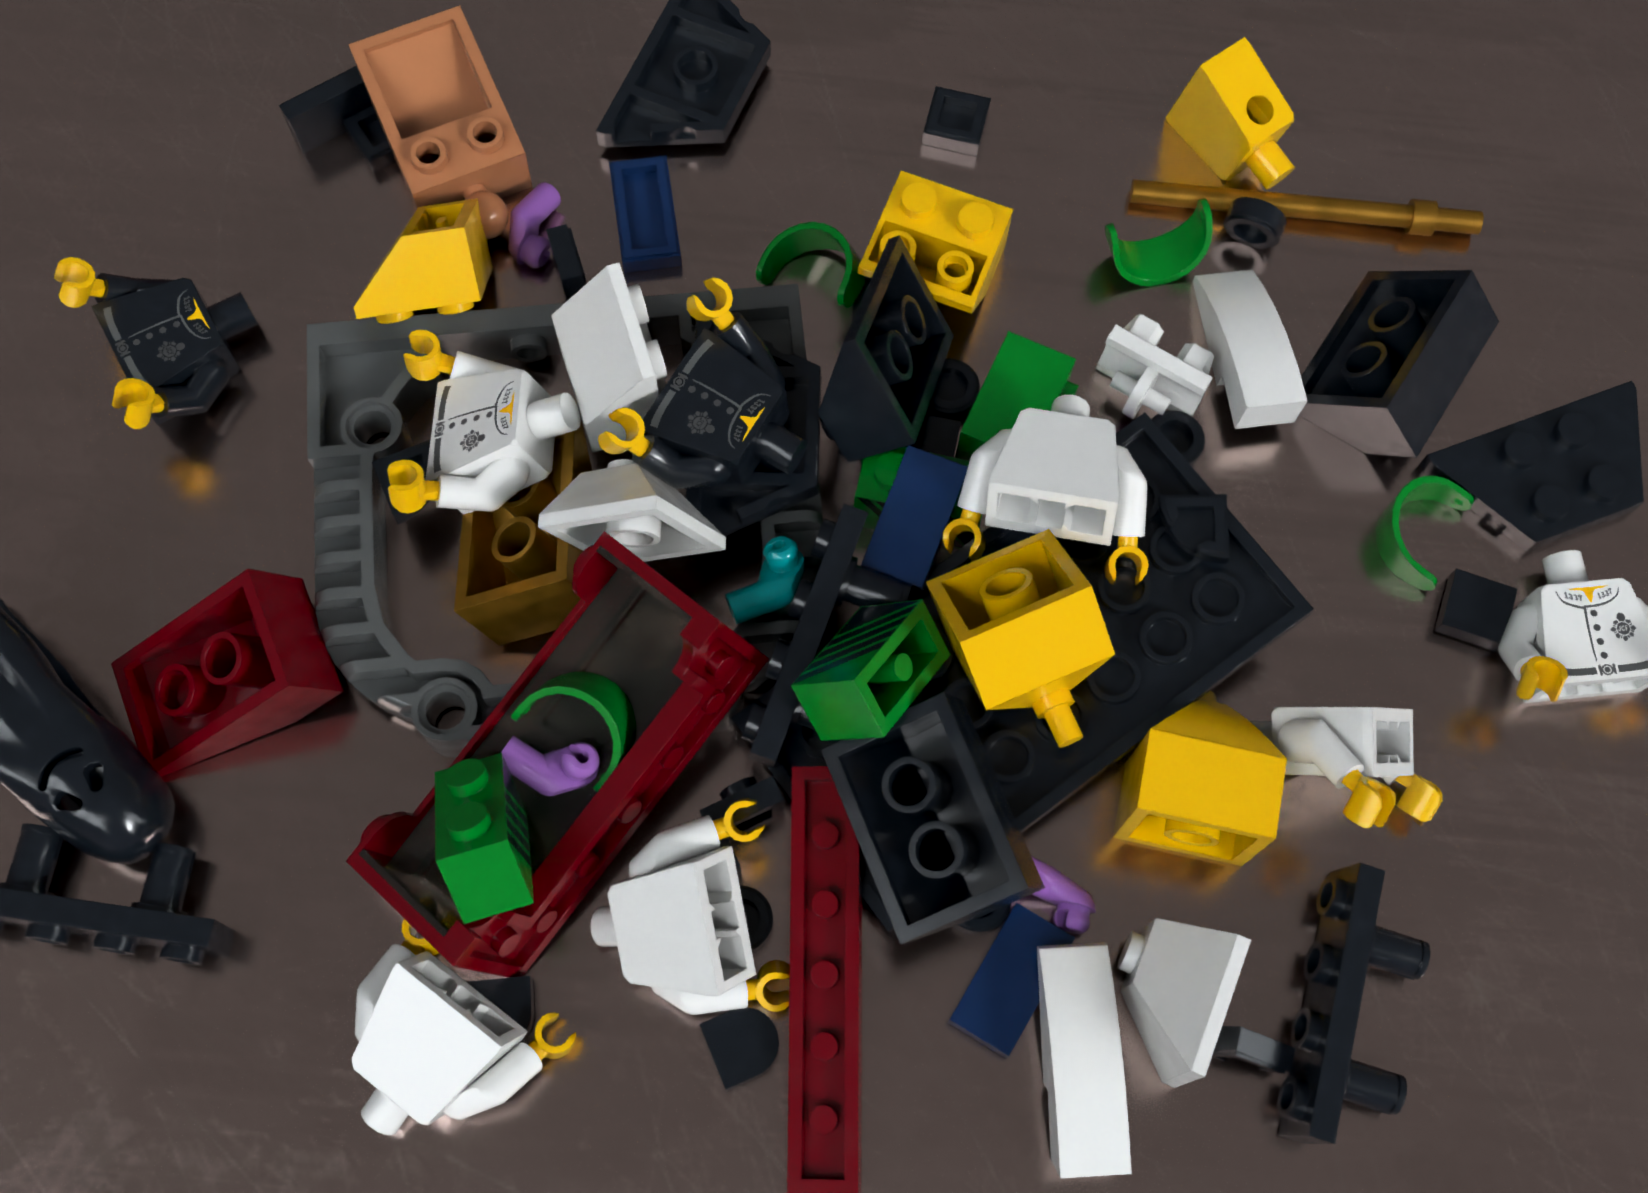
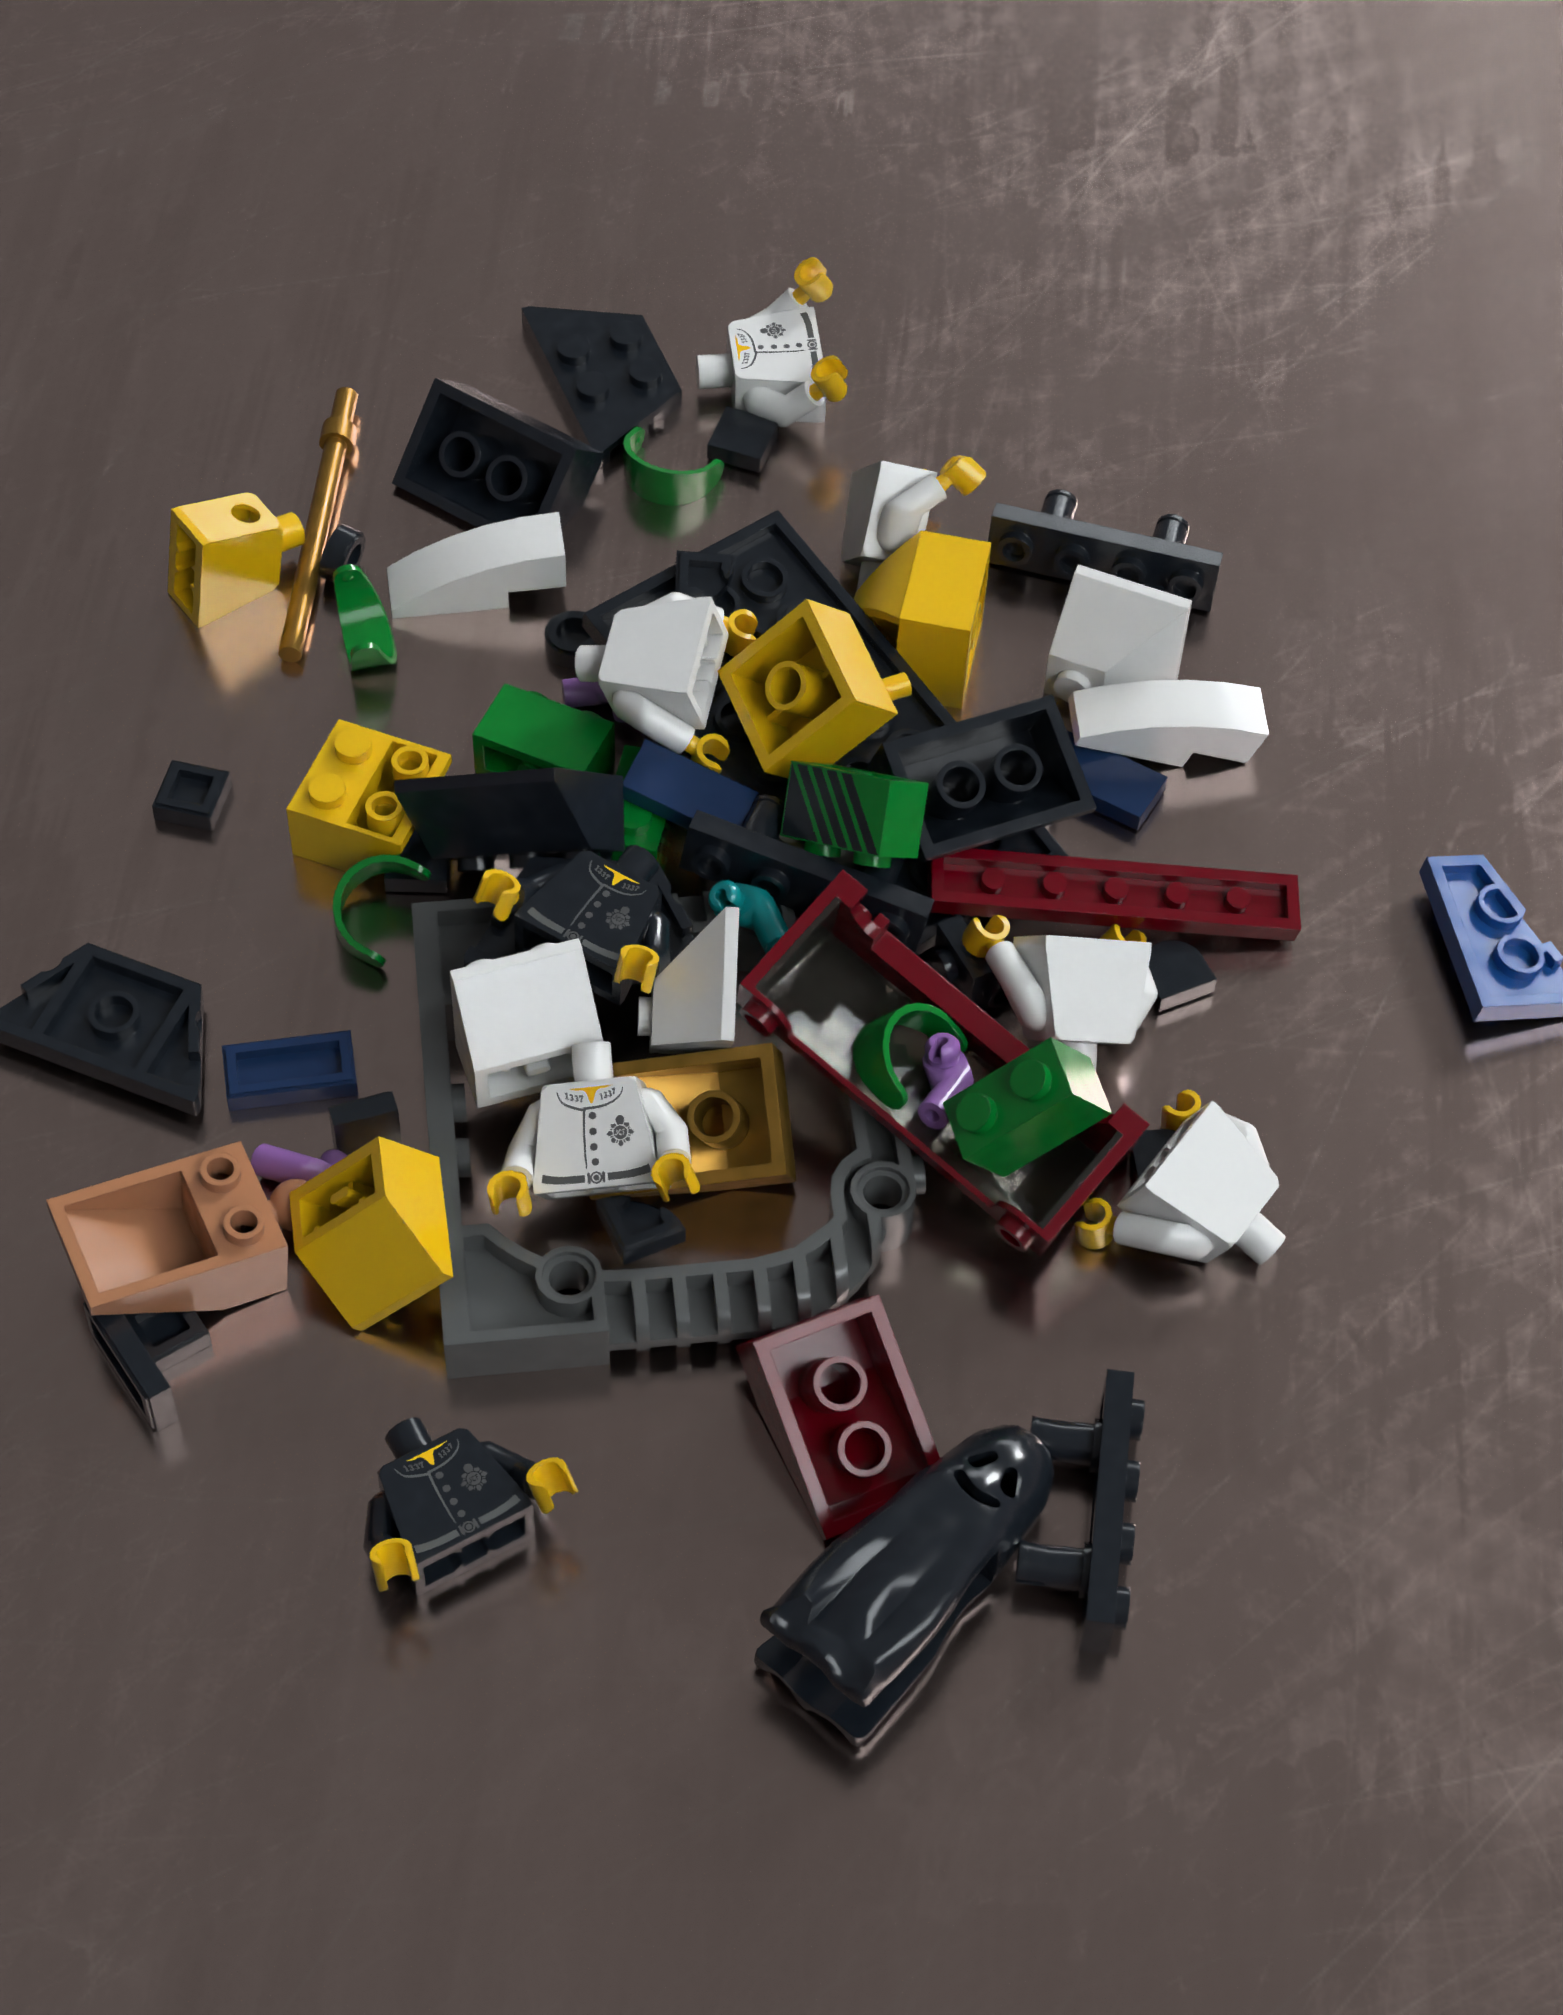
camera: 90 degrees left, 15 degrees down
white hips [1095,314,1214,419] -> none

